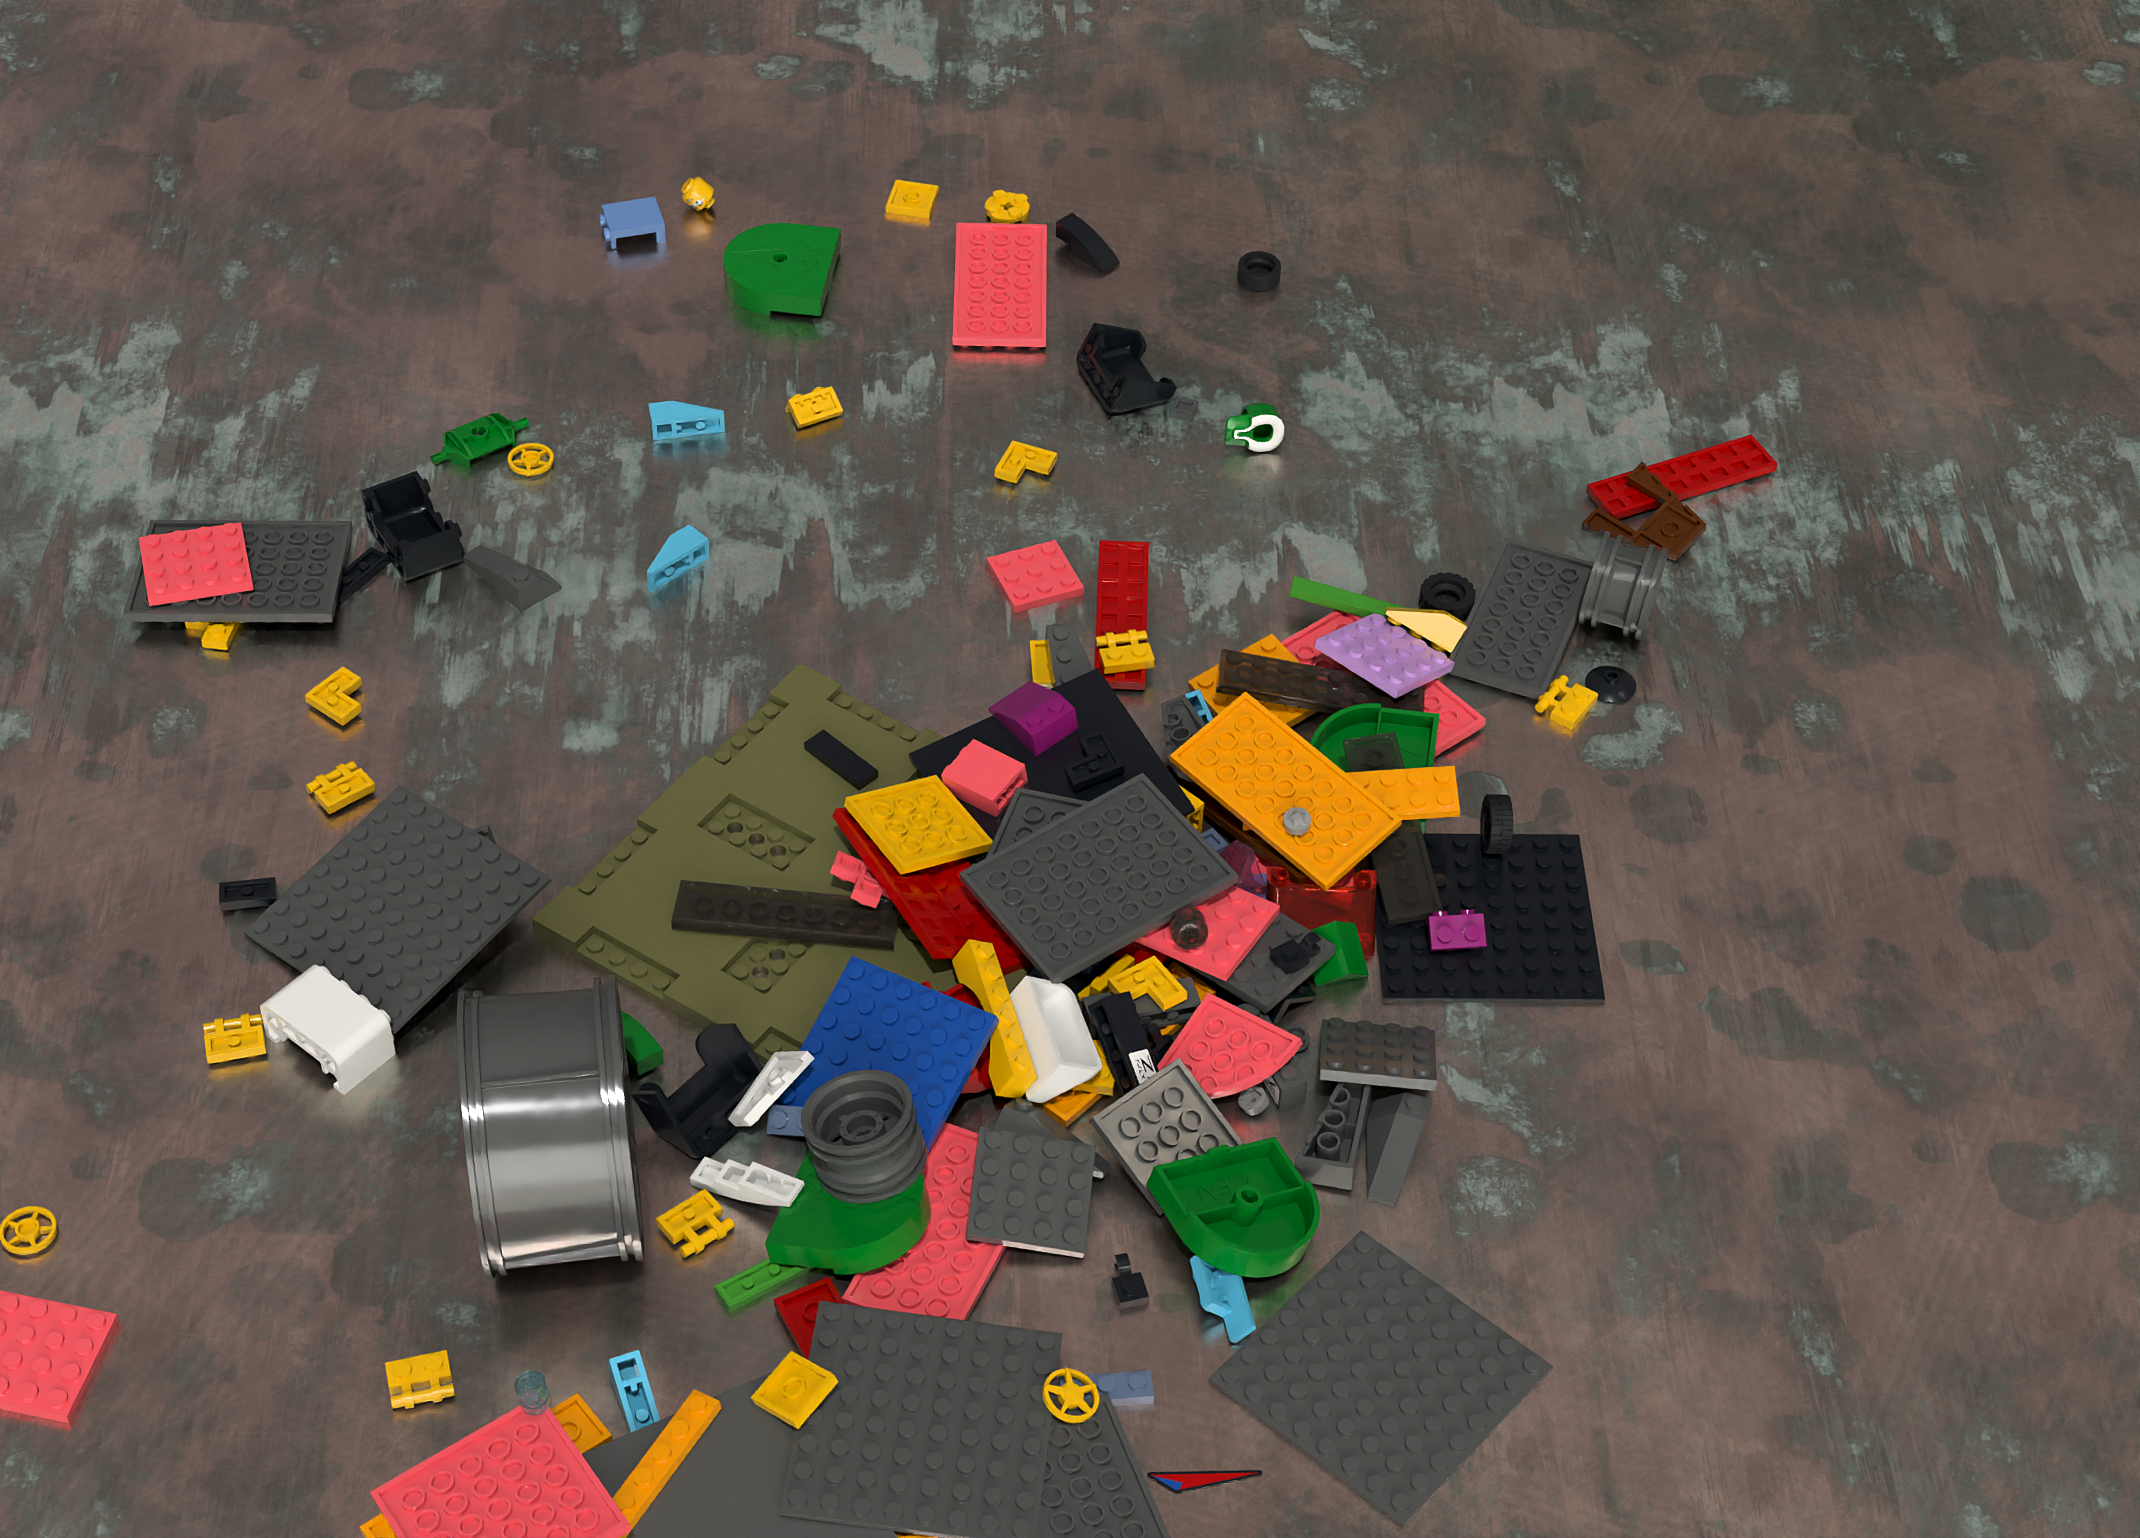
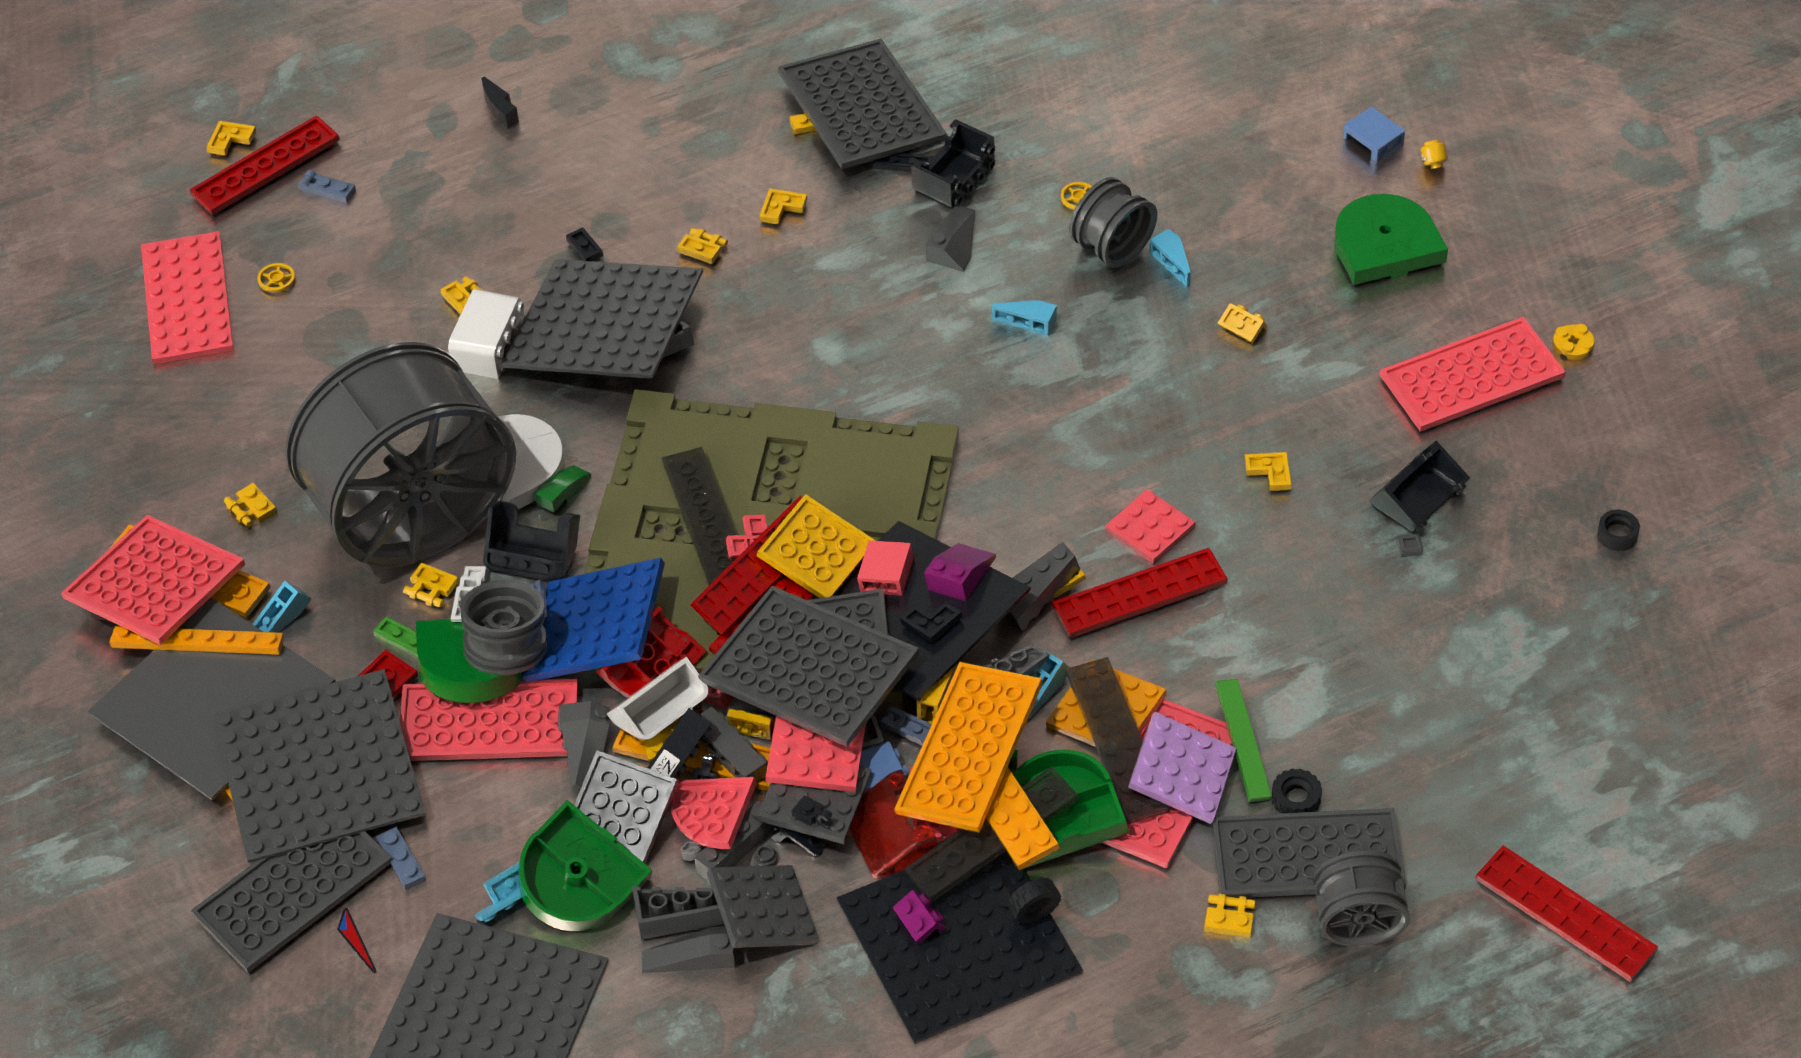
camera: 70 degrees right, 5 degrees up
coral plate [139,522,254,606] -> none
green plate [430,413,529,469] -> none
clear light blue wheel [514,1370,552,1415] -> none
white wing [728,1051,815,1126] -> none
yellow plate [751,1351,838,1429] -> none
black tile [804,729,878,790] -> none
yellow tile [885,180,939,219] -> none
yellow arch [952,939,1038,1099] -> none
dark grey plate [965,1126,1096,1258] -> none
yellow wheel [1042,1368,1099,1423] -> none
black slope [1056,213,1120,274] -> none
yellow plate [1095,629,1155,674] -> none
yellow plate [1107,956,1187,1011] -> none
black plate [1111,1253,1149,1310] -> none
clear smoke head [1169,907,1209,950] -> none
clear pink slope [1219,840,1268,894] -> none
green piece [1224,403,1284,452] -> none
light grey tile [1283,807,1311,836] -> none
green slope [1311,921,1369,987] -> none
yellow slope [1385,607,1467,653] -> none
reddish brown wing [1582,462,1706,561] -> none
black dish [1585,666,1636,704] -> none
none -> dark grey wheel [1069,177,1158,268]

